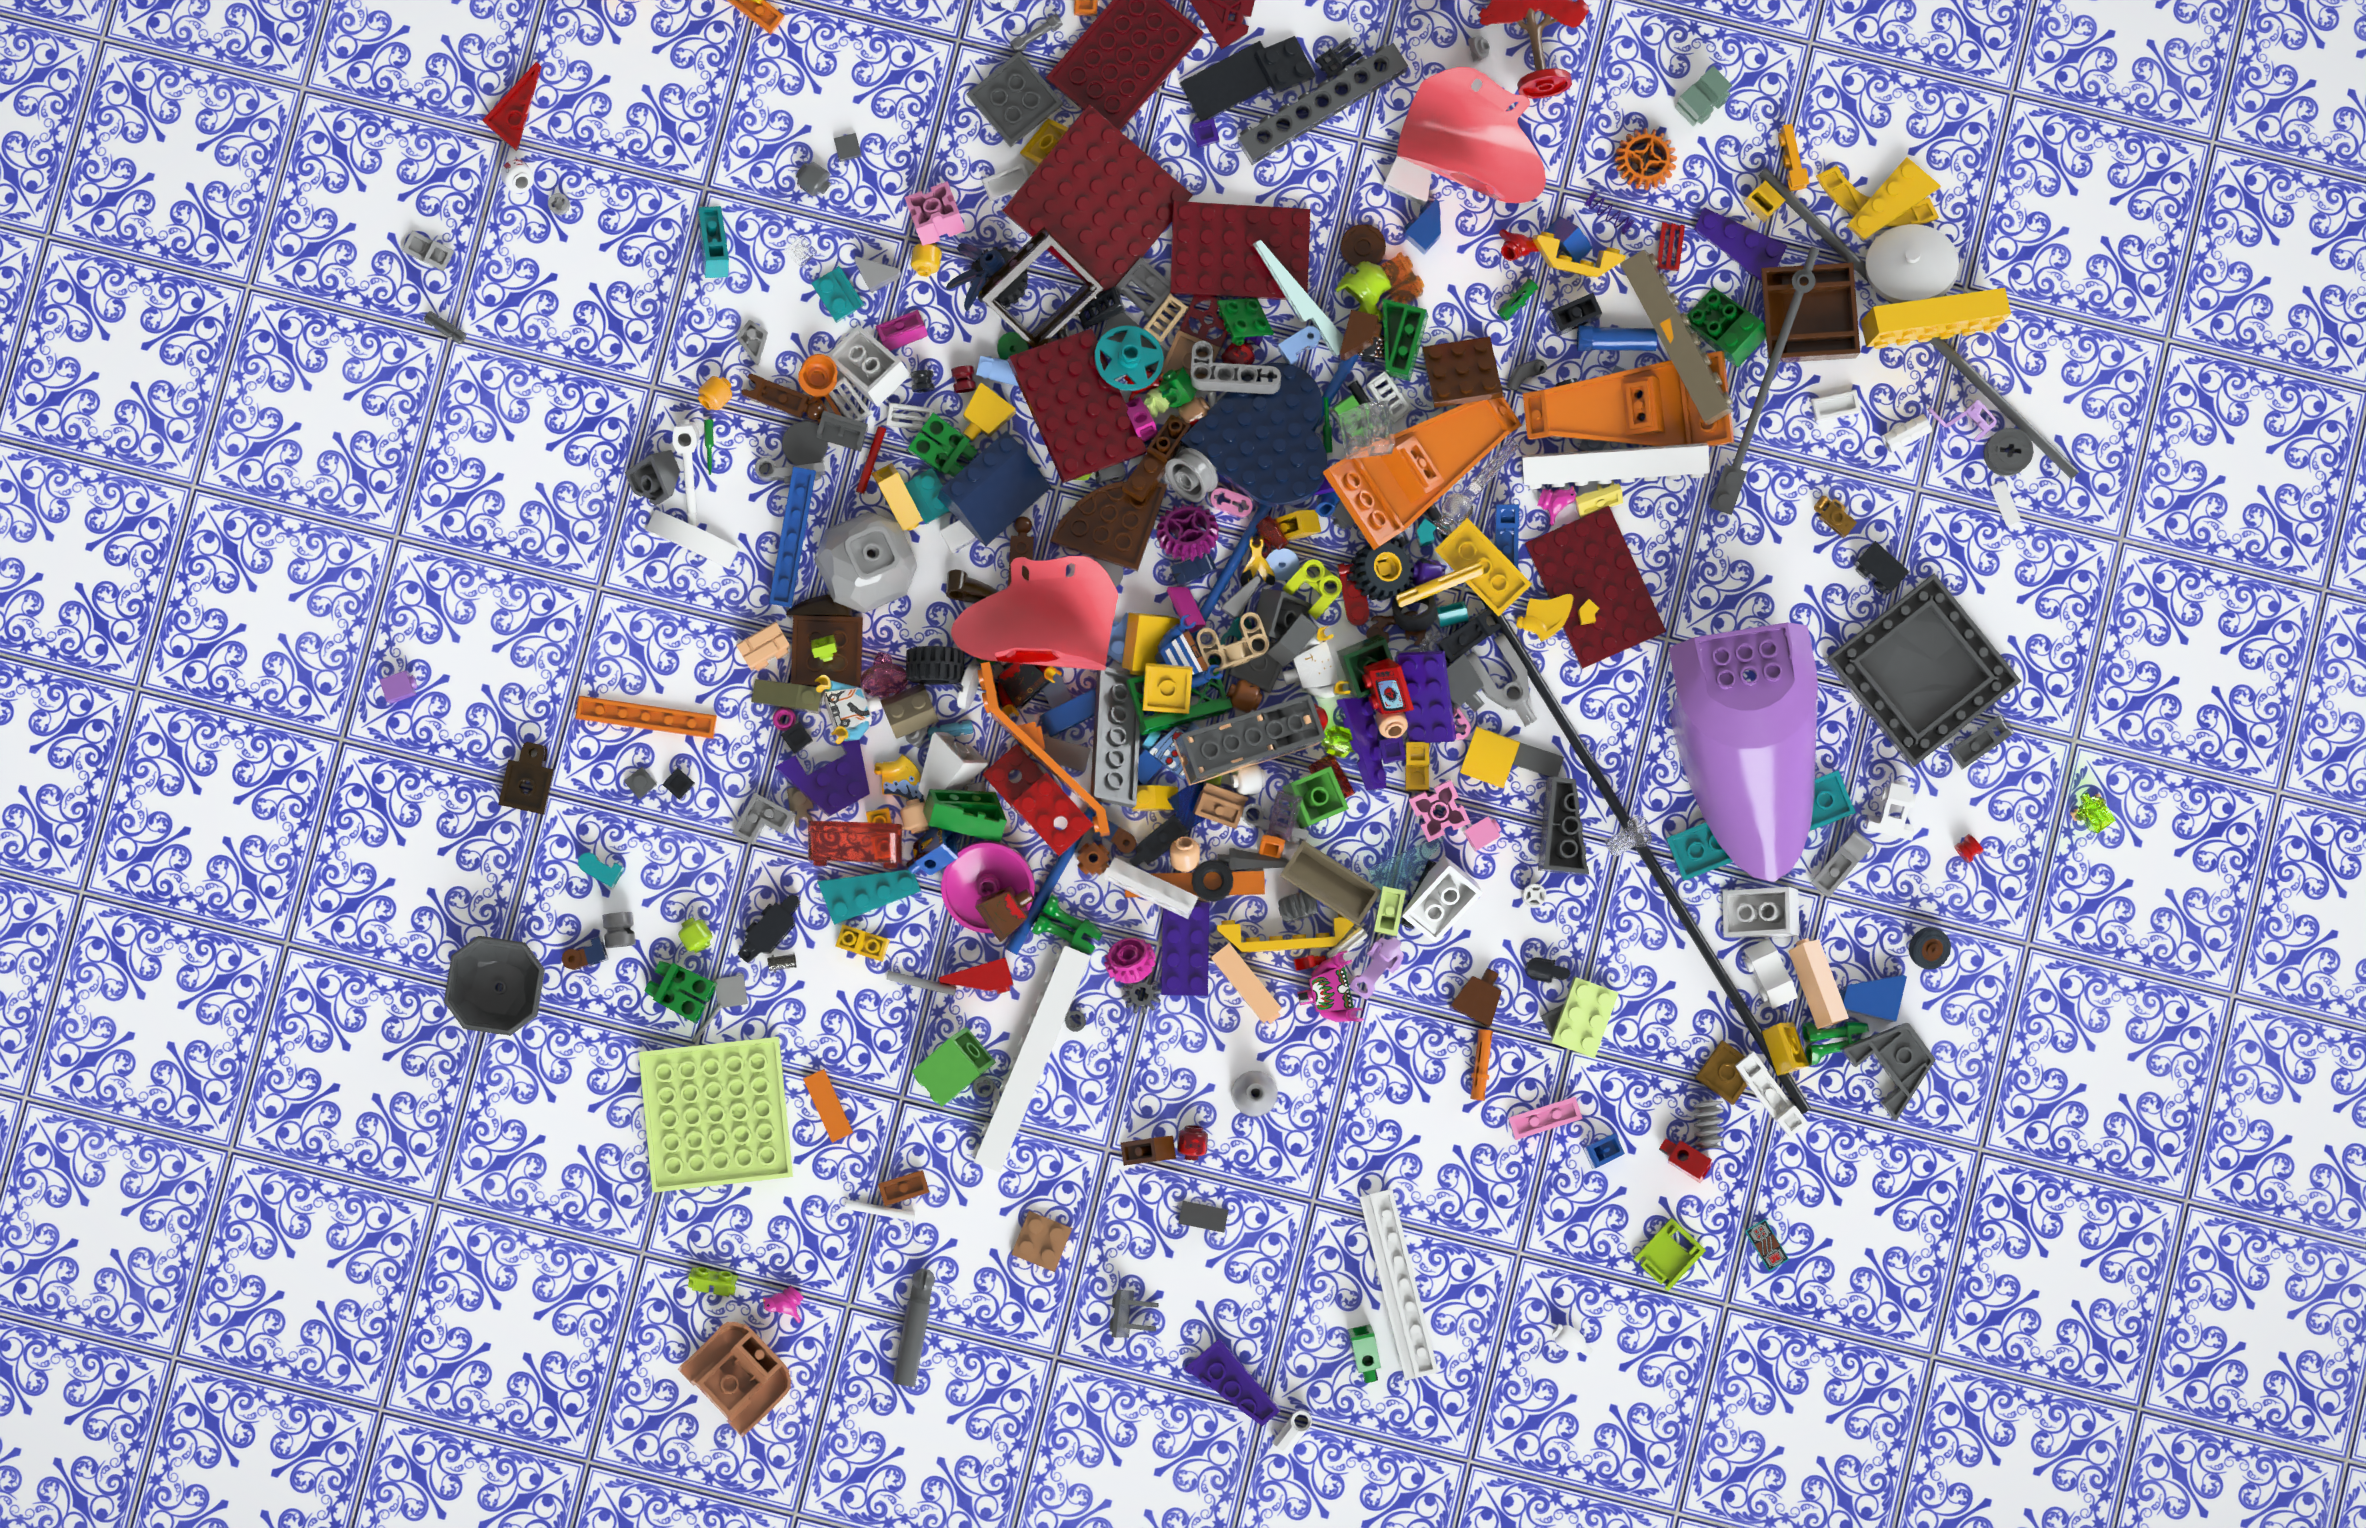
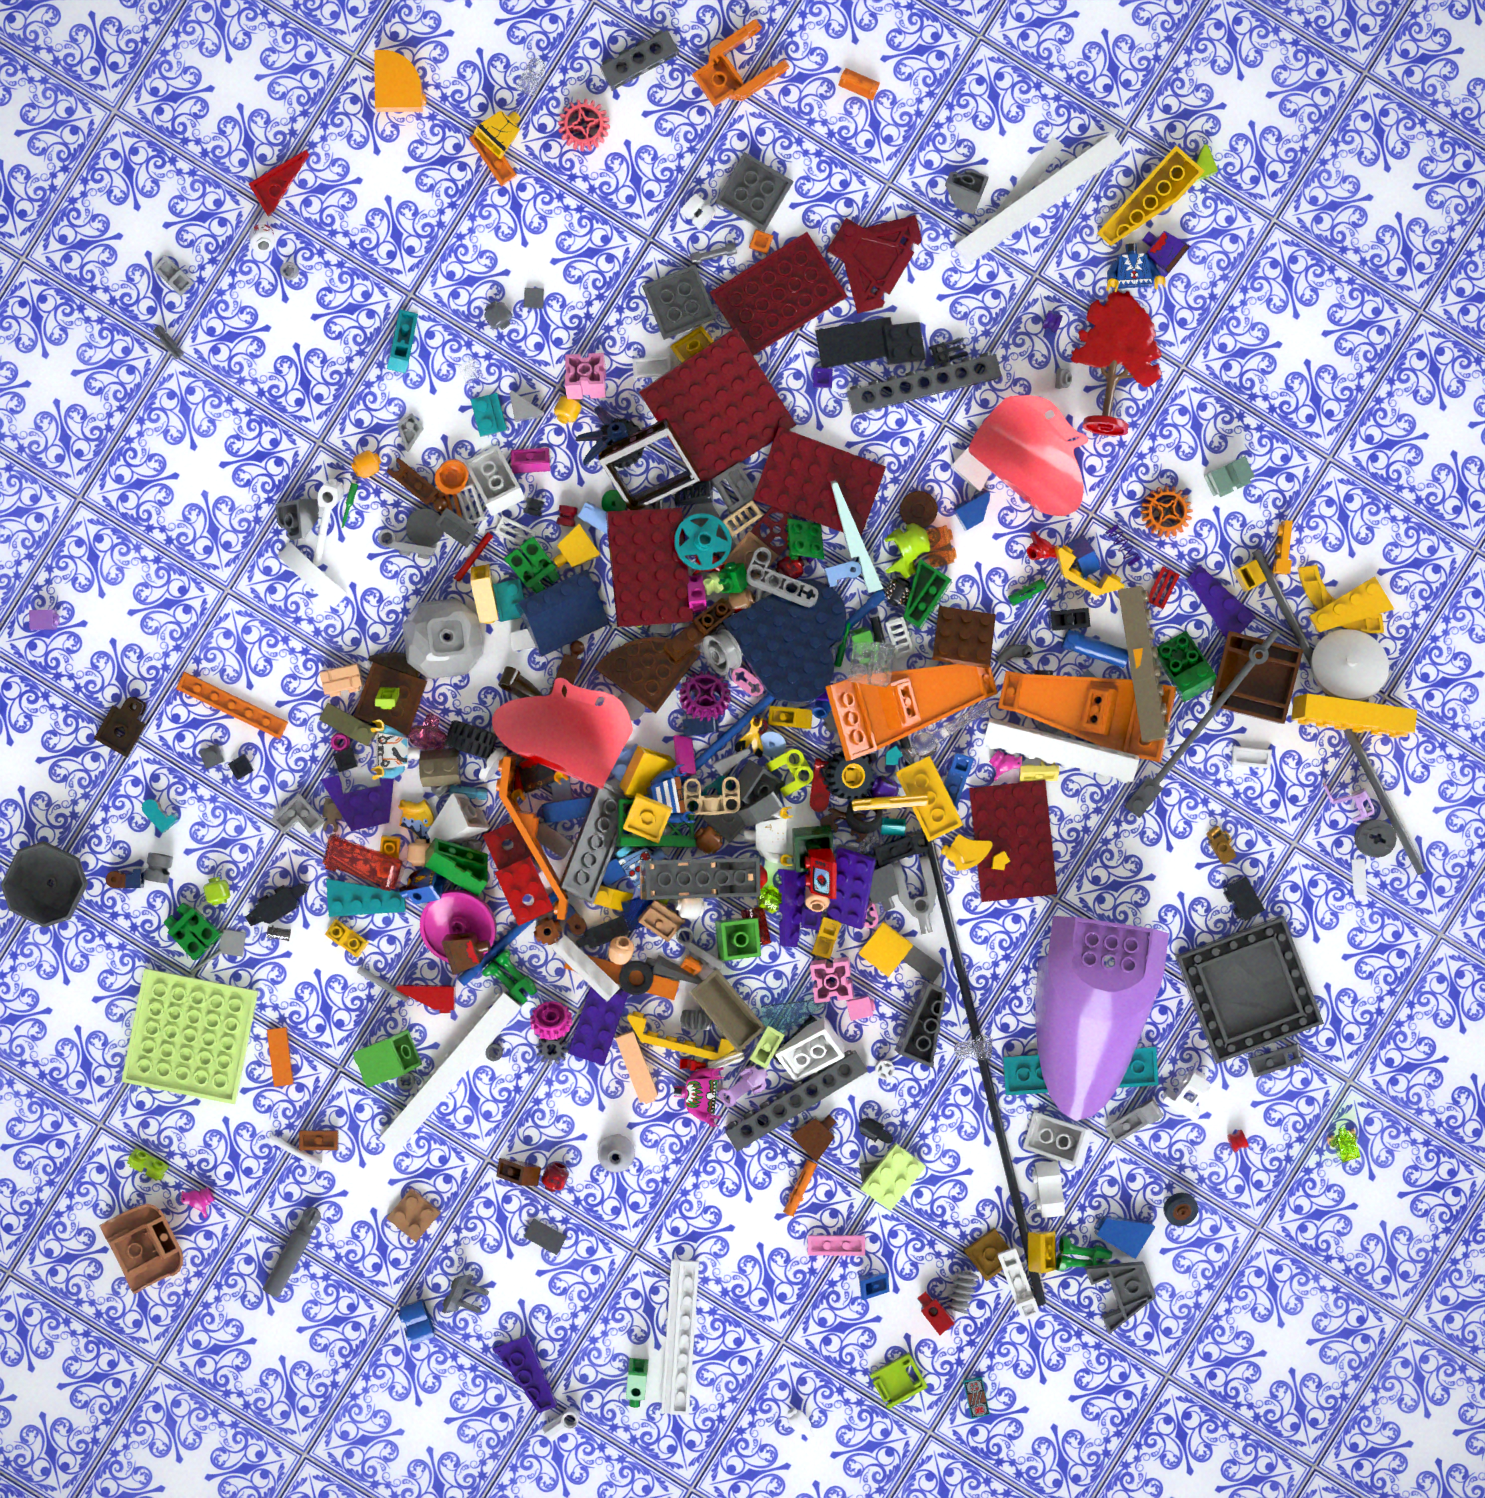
camera: 25 degrees right, 5 degrees up
blue plate [769,466,816,608] -> none
clear red cone [1256,516,1289,550] -> none
clear purple slope [1267,790,1303,841] -> none
reddish brown slope [1340,310,1382,361] -> none
light nougat brick [1788,938,1849,1029] -> none
white axle [1881,414,1932,453] -> none
none -> blue brick [398,1298,436,1345]
none -> dark grey brick [725,1049,868,1152]

